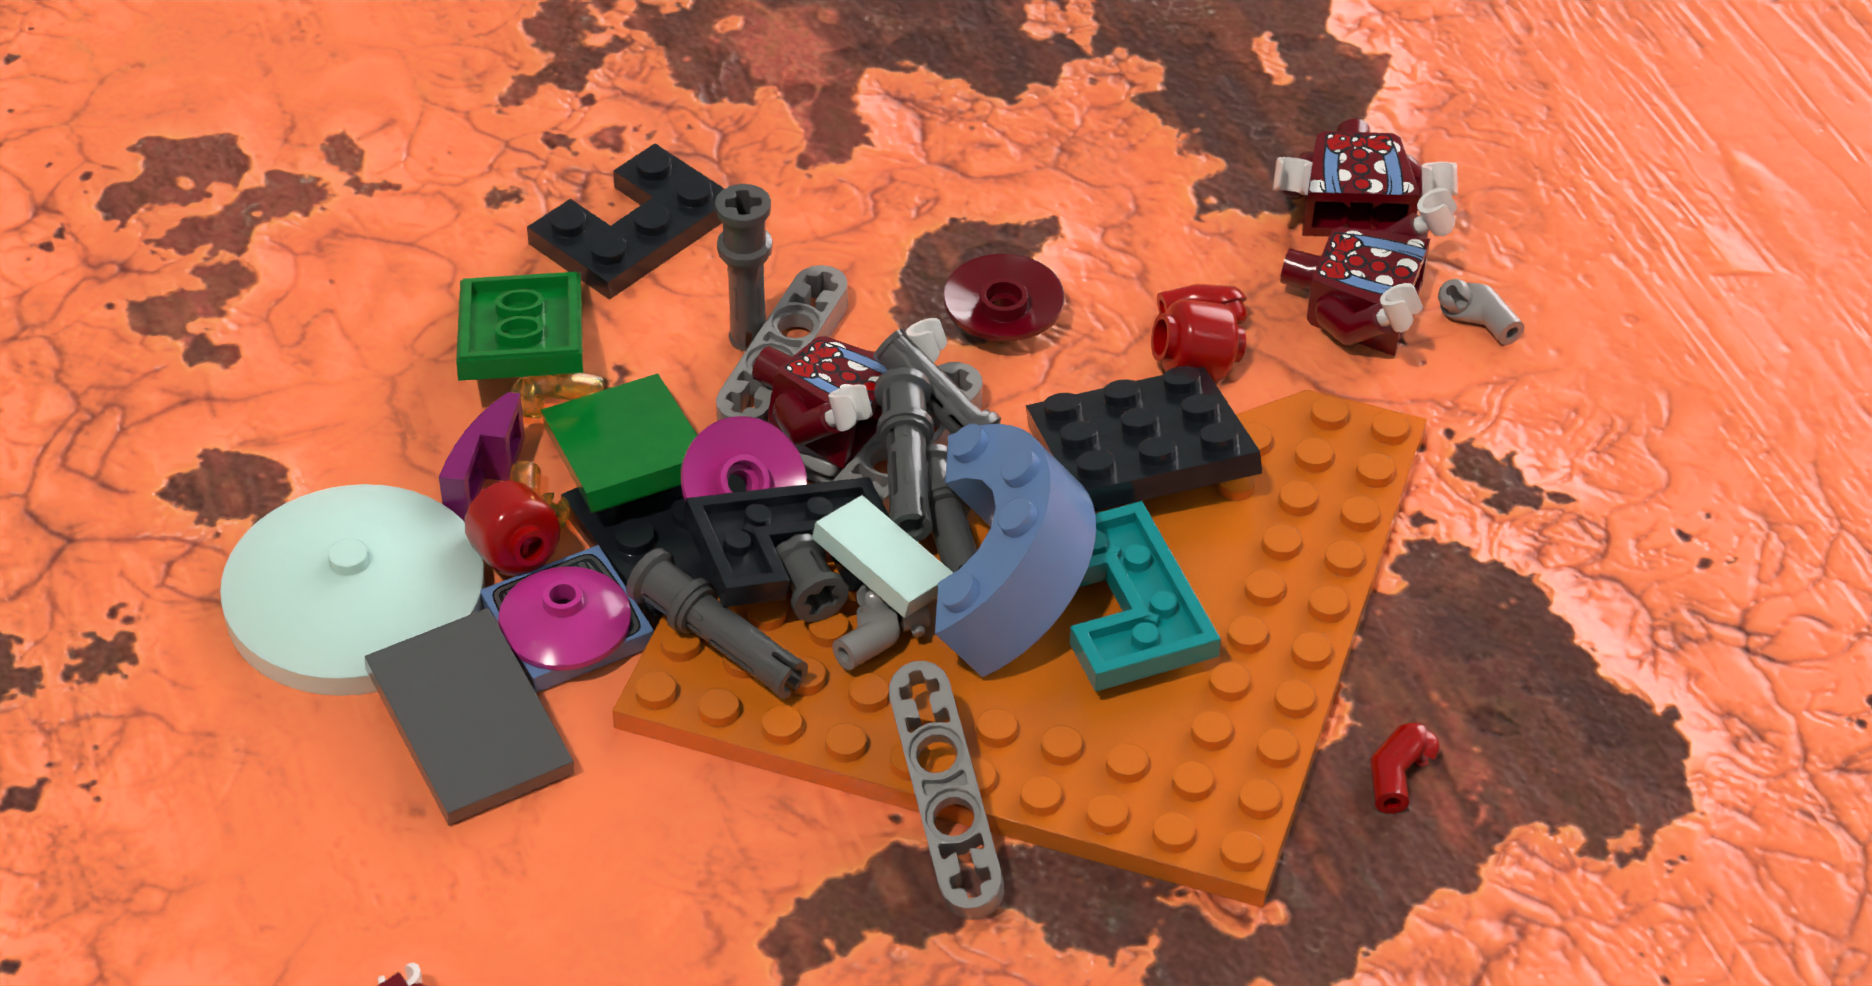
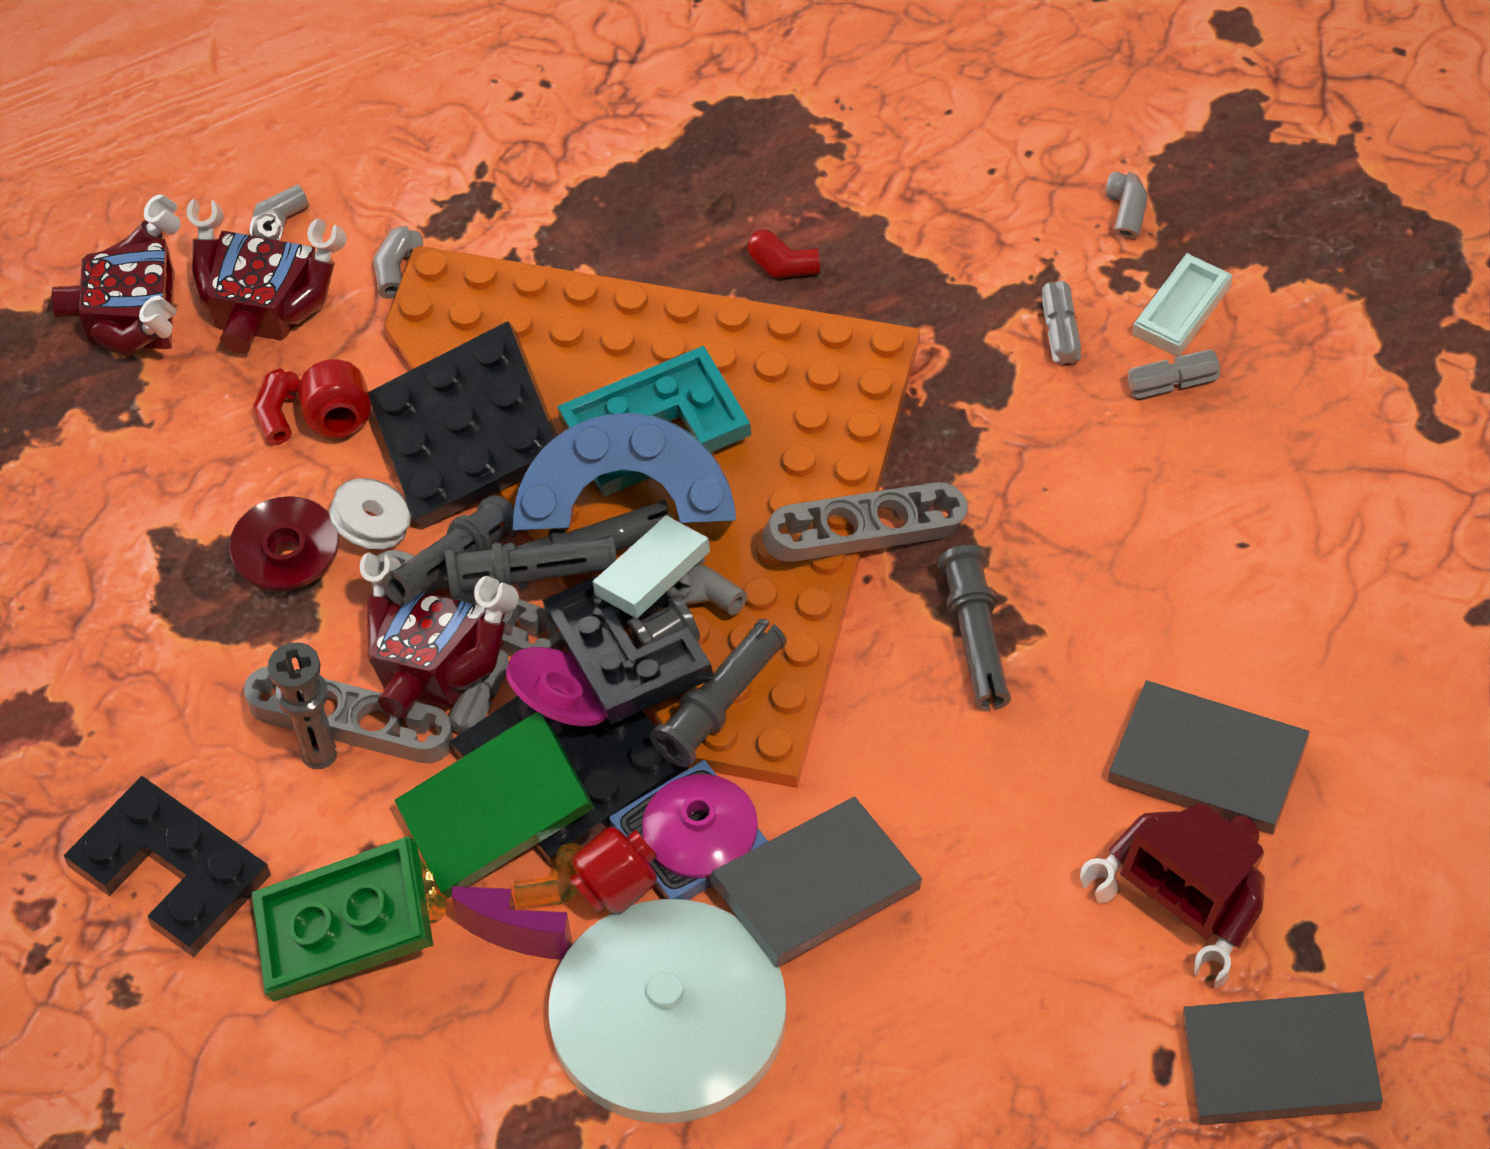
camera: 90 degrees left, 10 degrees up
none -> white piece [329,478,412,549]
none -> light grey arm [373,226,423,299]
none -> dark grey pin [937,545,1011,711]

